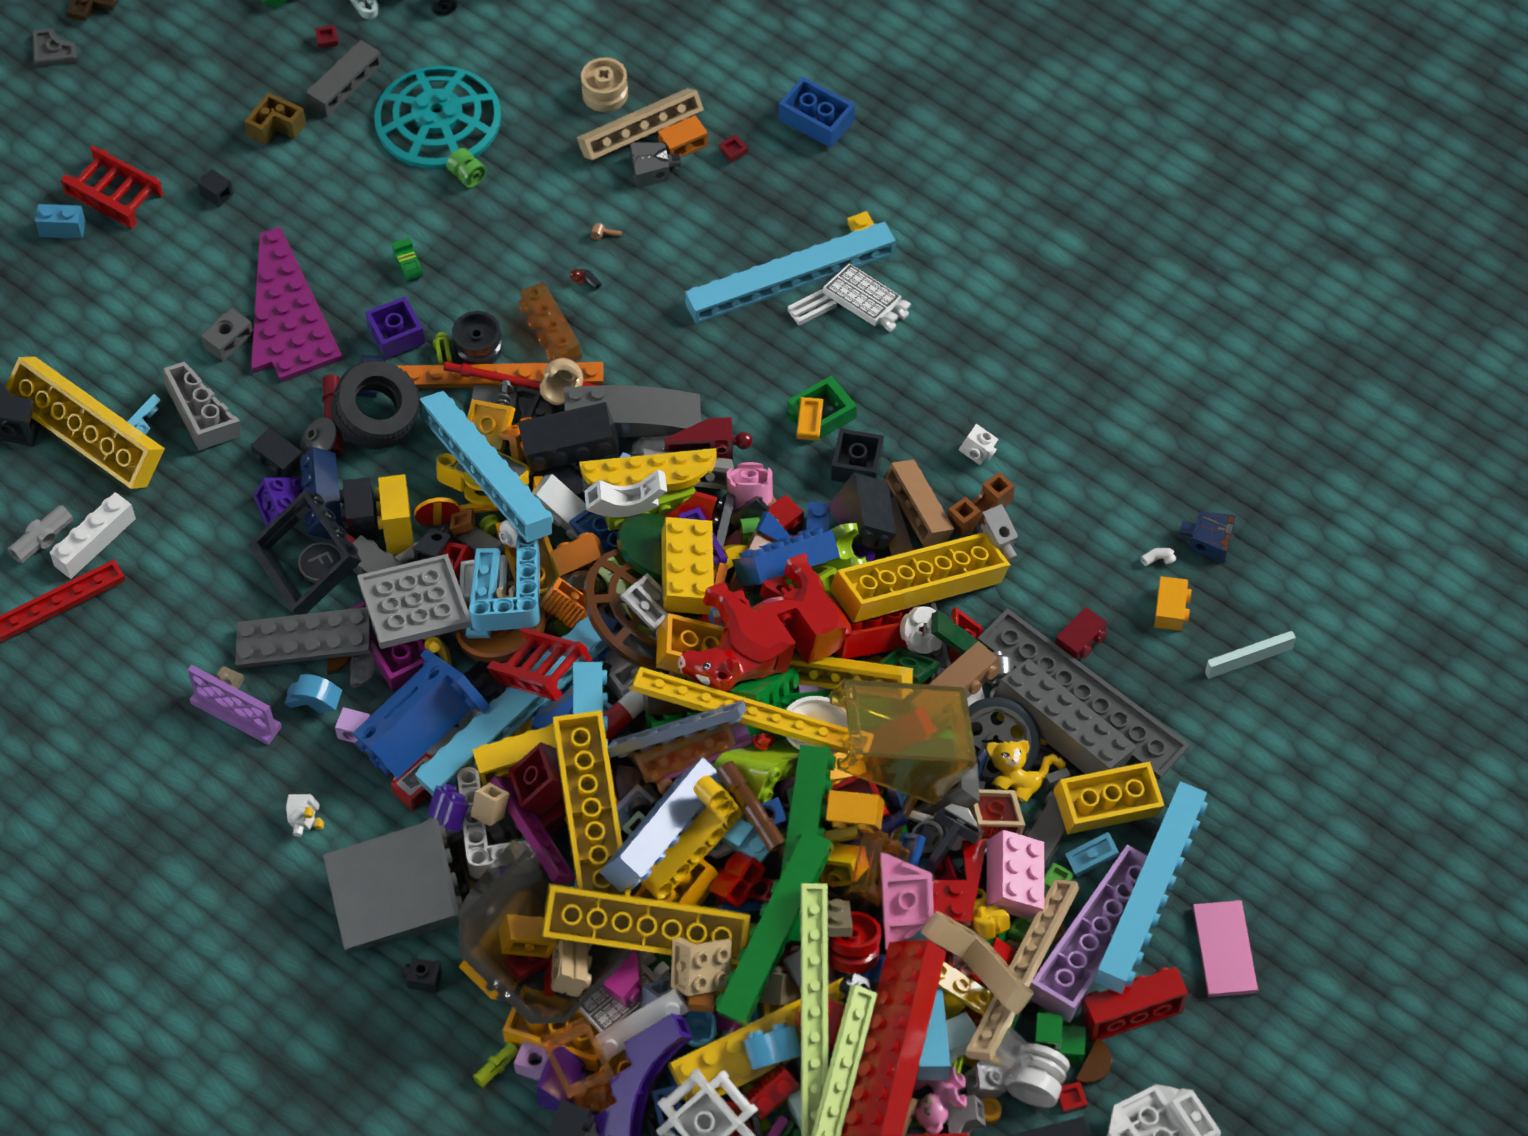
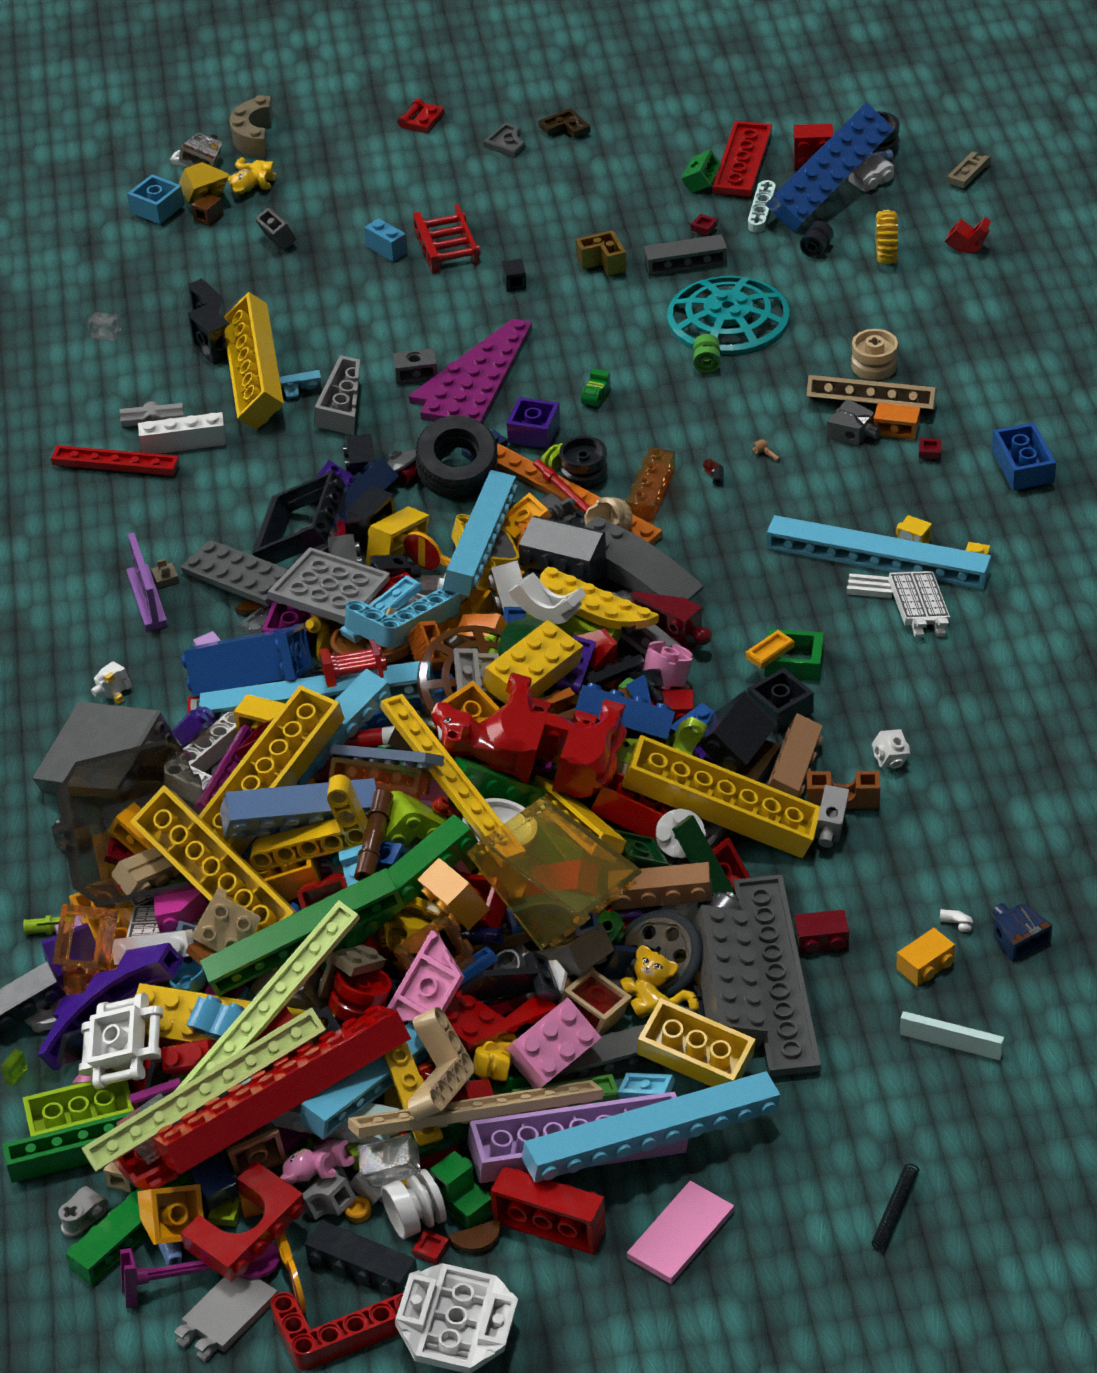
camera: 45 degrees right, 15 degrees down
dark azure brick [284,674,342,714] -> none
dark orange plate [450,508,476,536] -> none
tan brick [470,783,510,826] -> none
none -> black piece [871,1163,920,1251]
none -> yellow brick [895,515,932,544]

